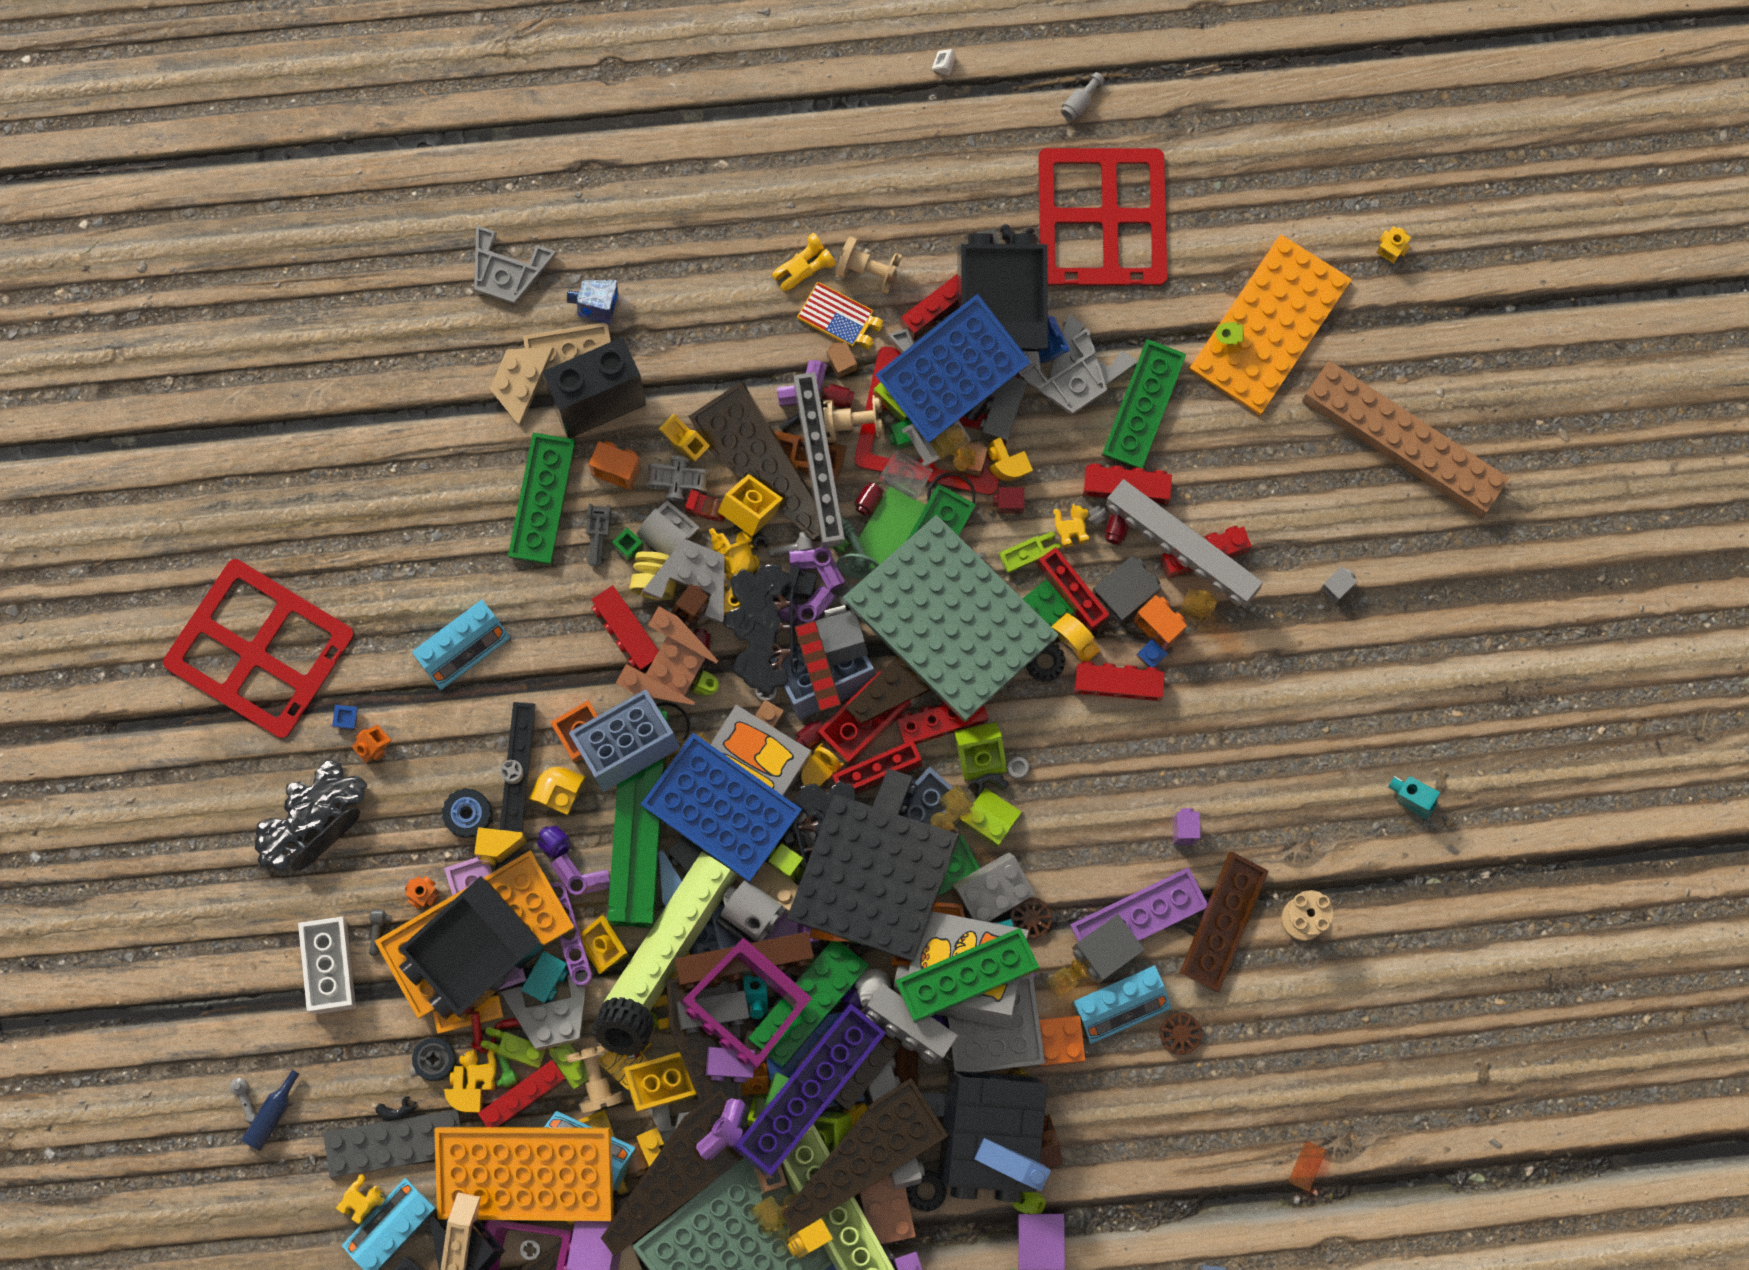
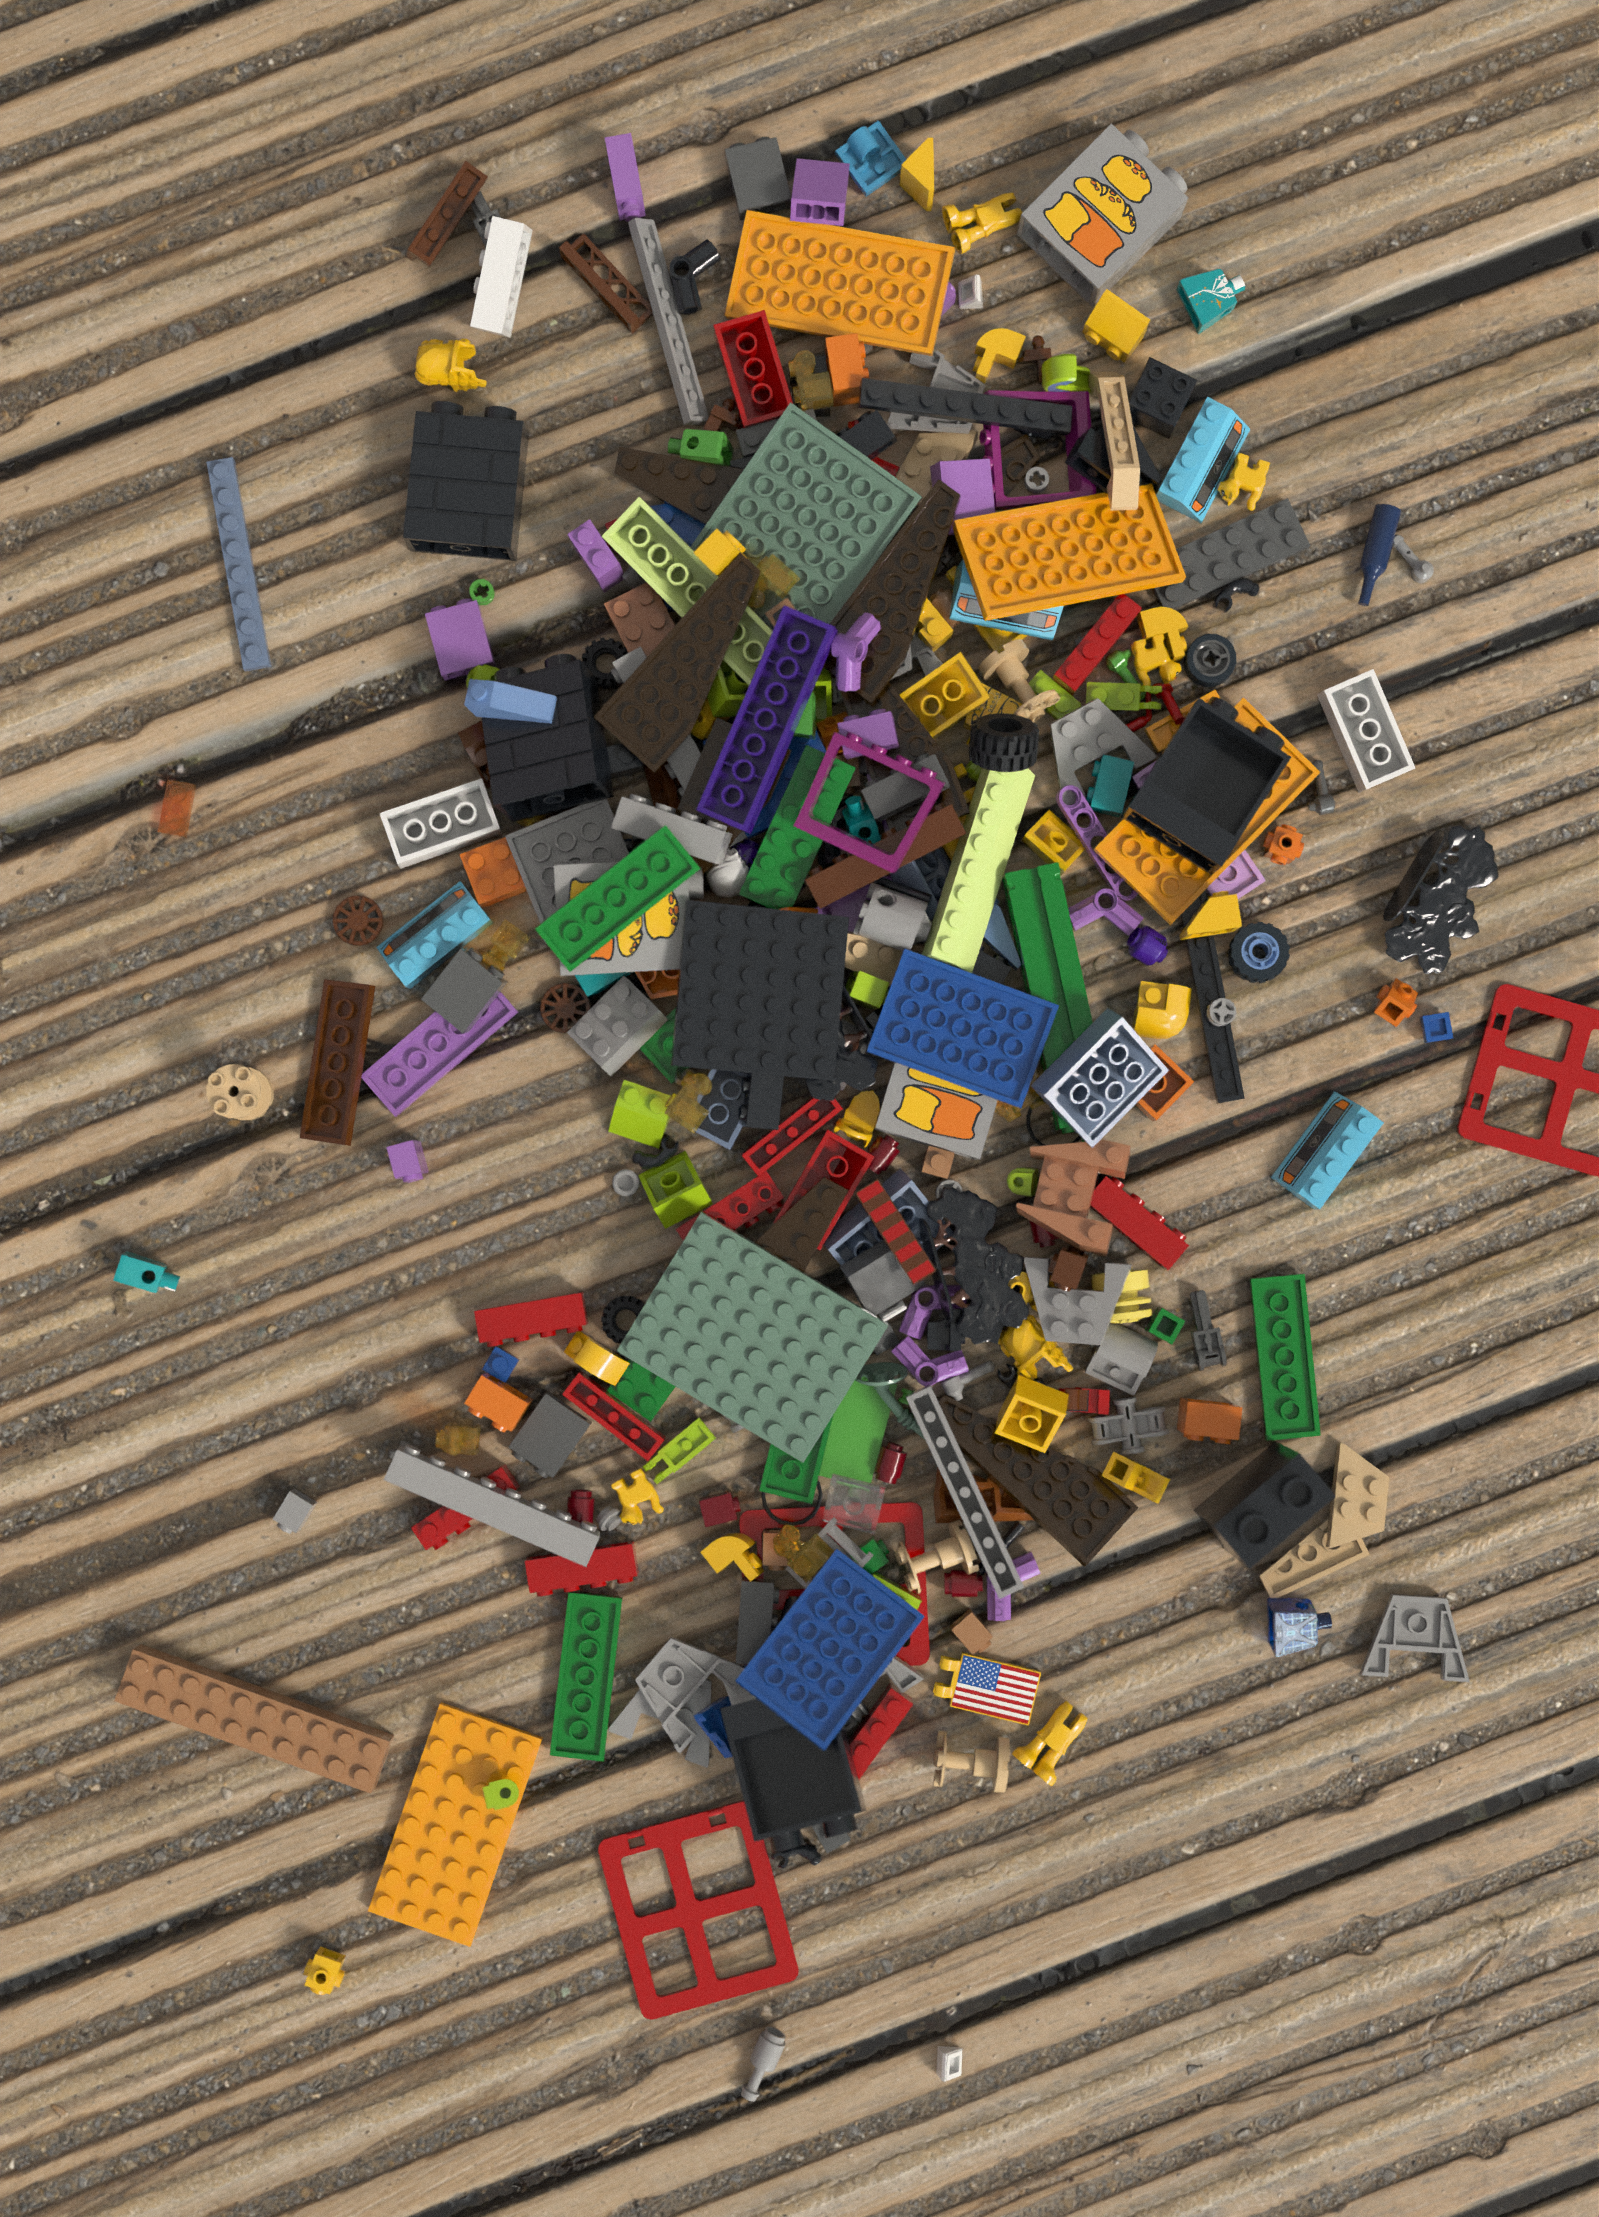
camera: 170 degrees right, 10 degrees up
none -> white brick [380,778,502,869]

